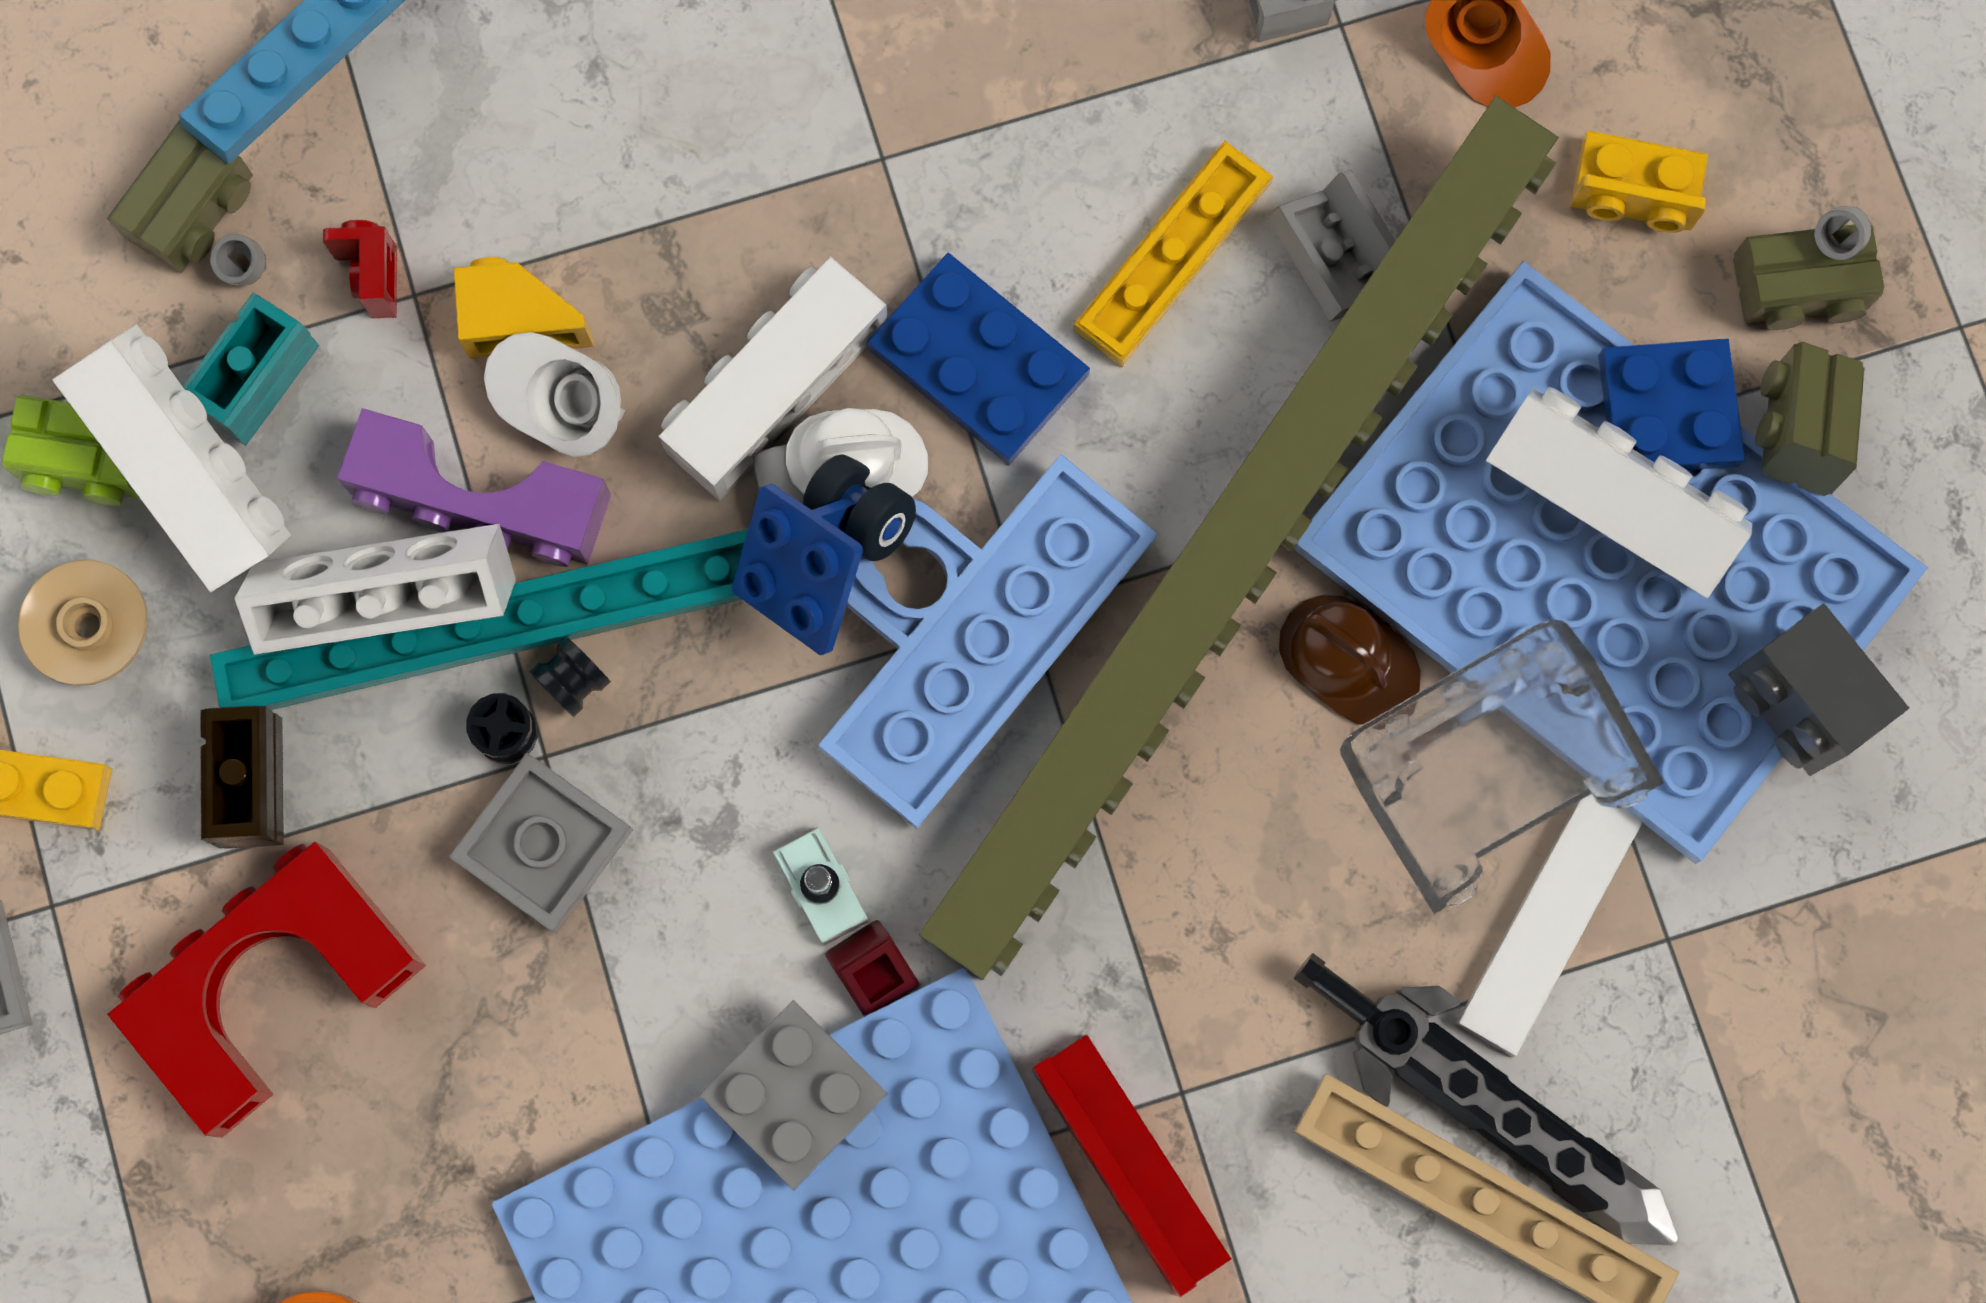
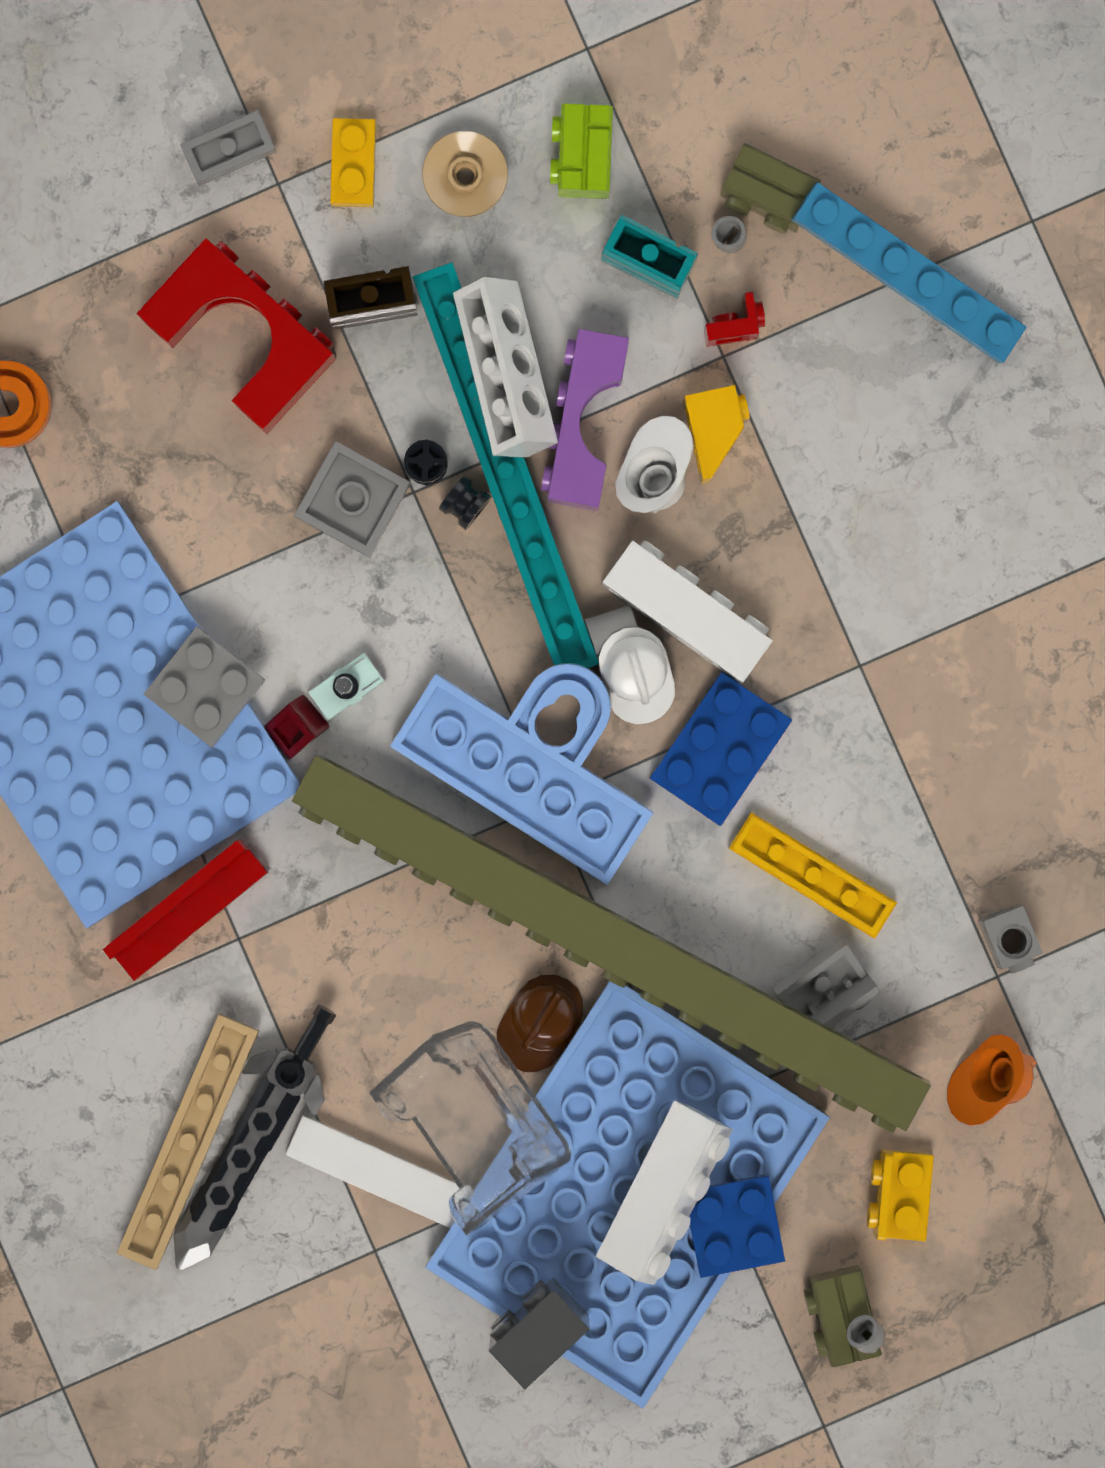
camera: 85 degrees right, 10 degrees up
white brick [52,324,291,593] -> none
blue plate [732,454,916,655] -> none
olive brick [1755,341,1865,496] -> none

